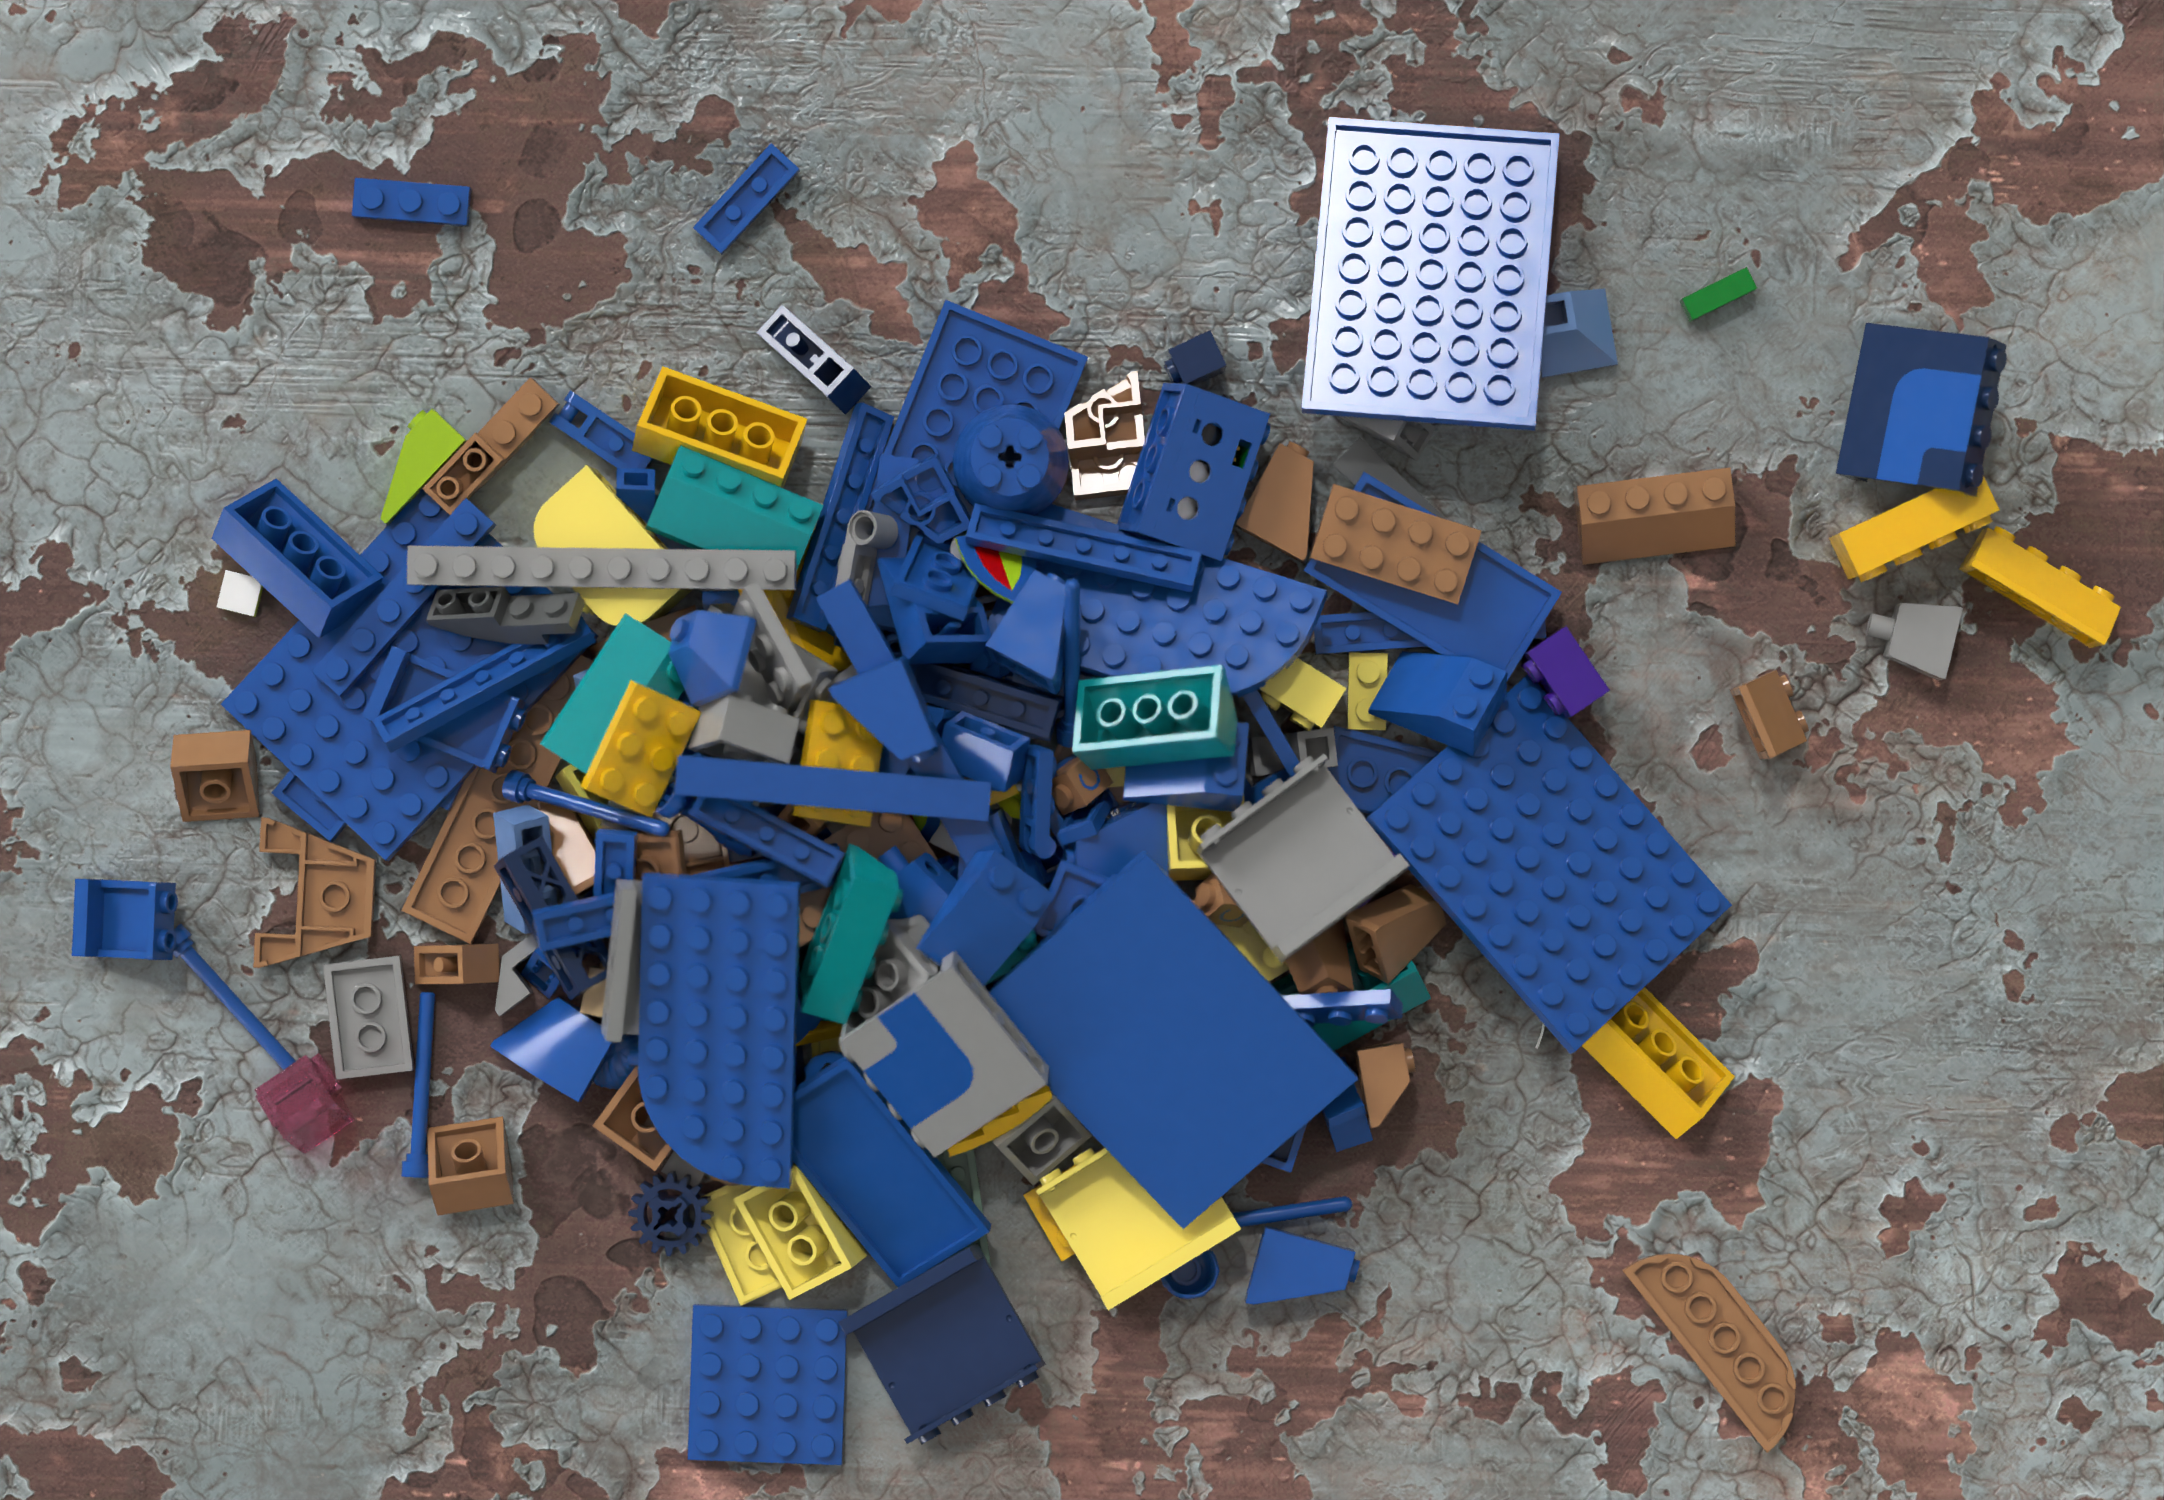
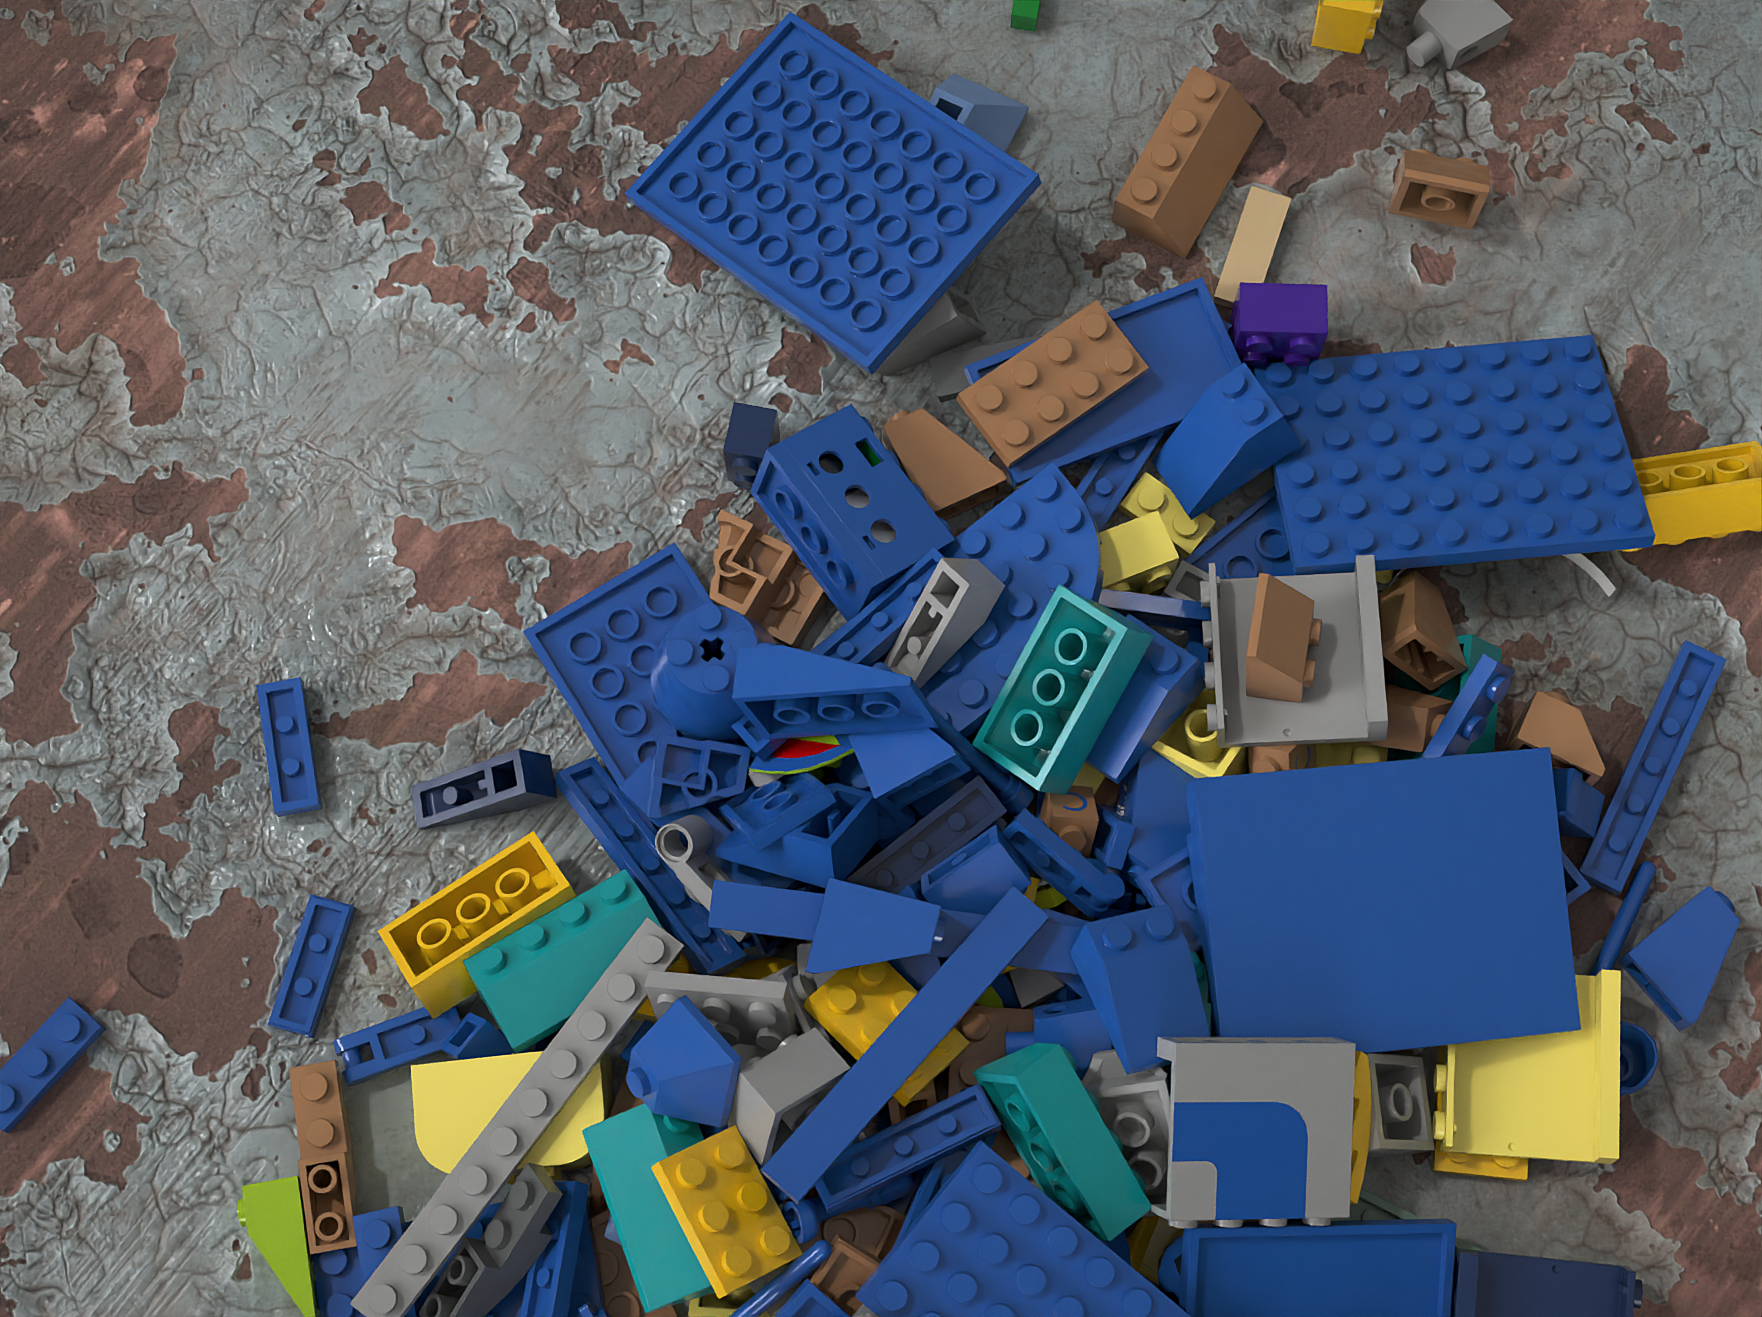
camera: 55 degrees left, 15 degrees down
none -> blue tile [268,894,357,1038]
none -> blue slope [732,643,940,739]
none -> light grey slope [884,558,1005,689]
none -> tan tile [1213,186,1292,308]
none -> medium nougat slope [1246,573,1322,703]
none -> blue plate [1578,640,1727,896]

